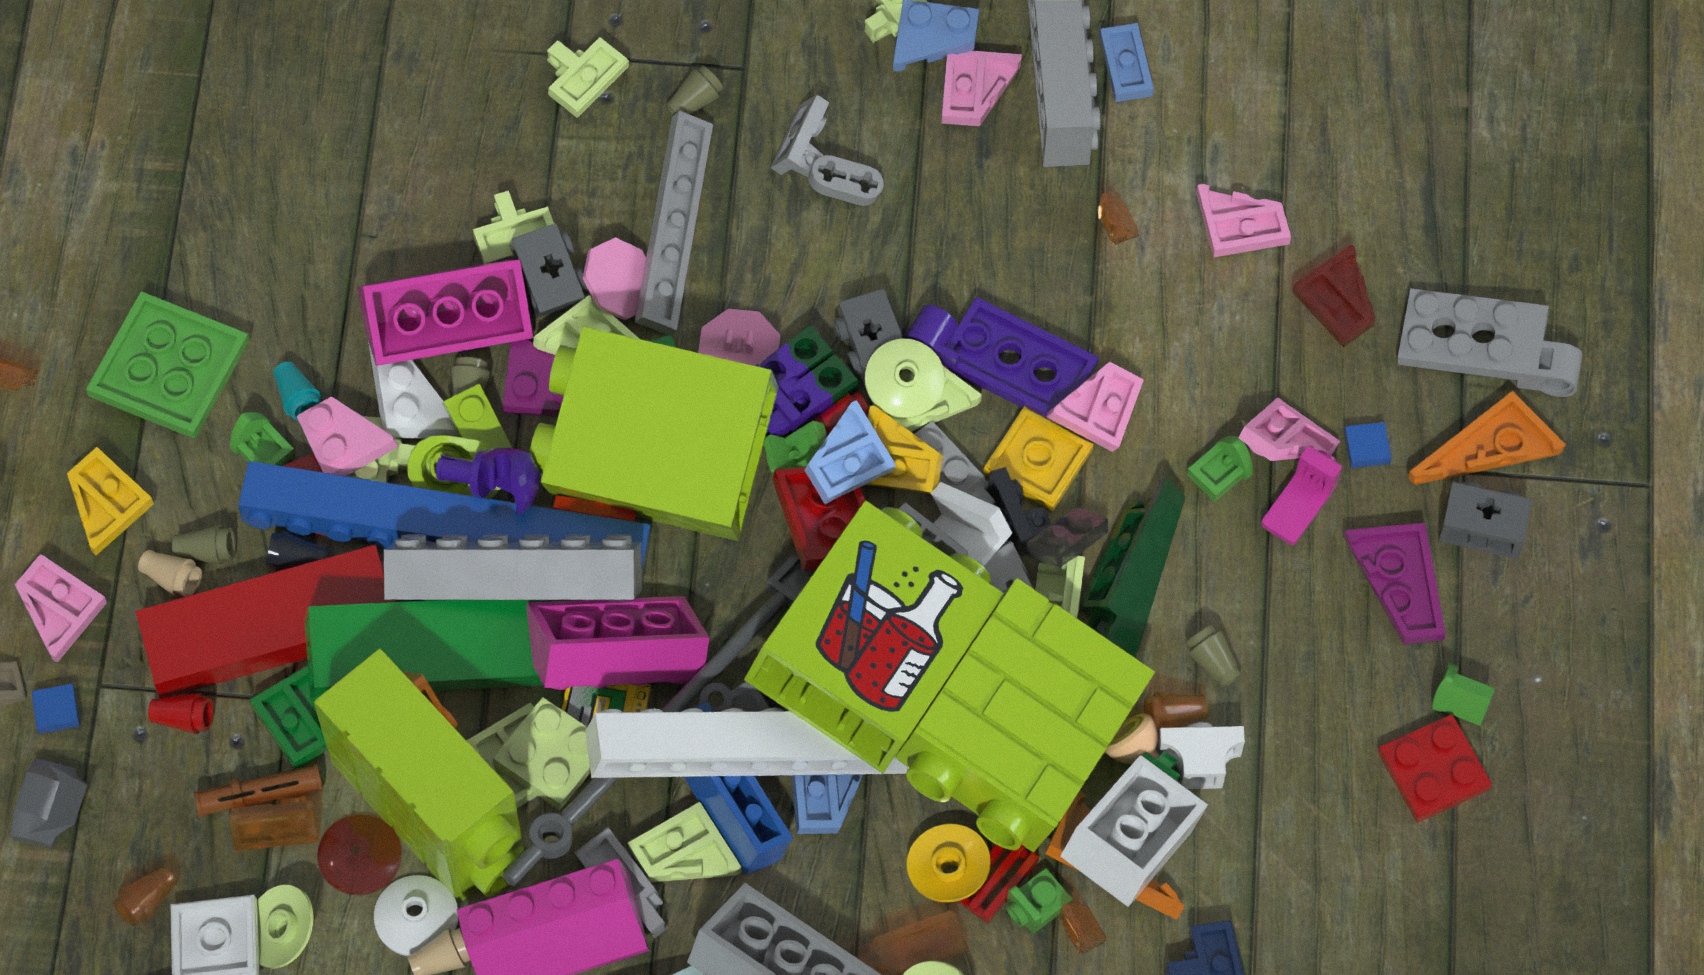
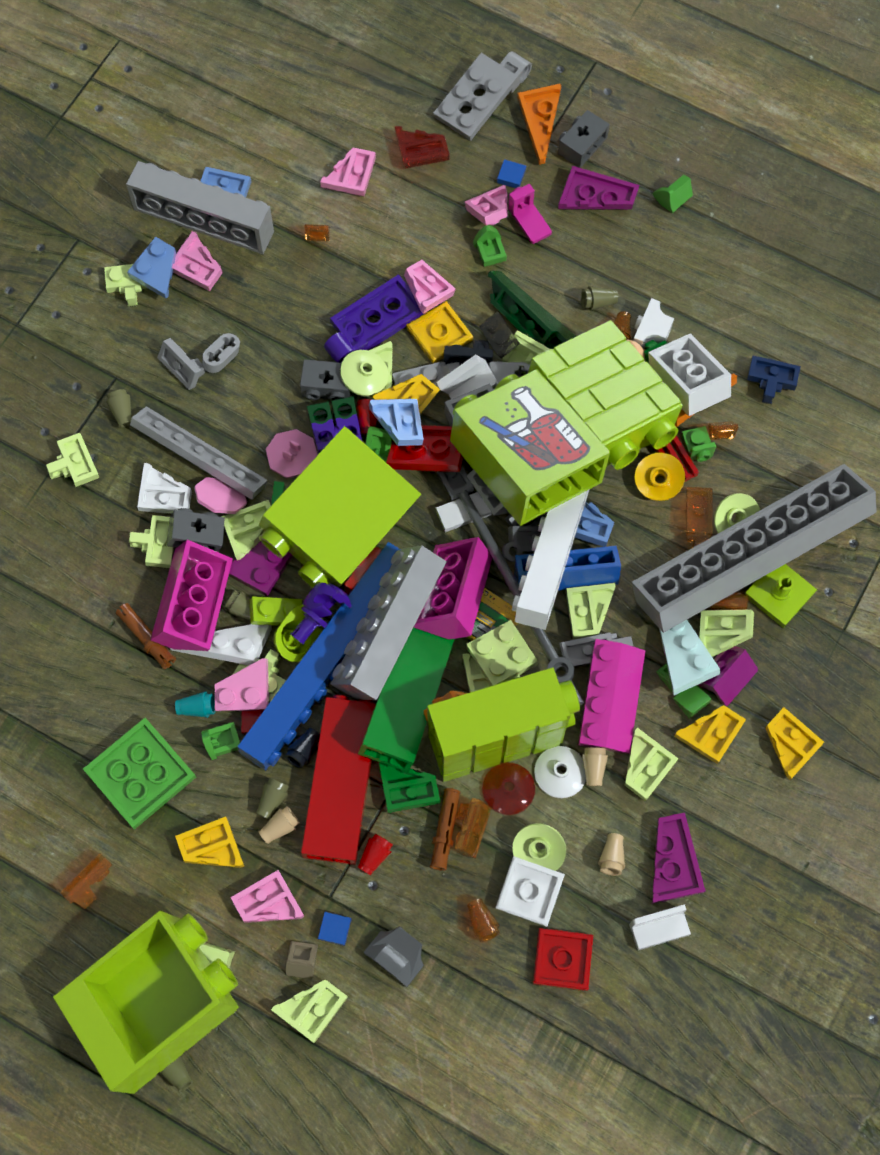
camera: 65 degrees left, 5 degrees up
red plate [1377,714,1492,823] -> none
none -> dark orange pin [116,603,176,669]
none -> white wing [137,463,192,514]
none -> white tile [436,492,492,532]

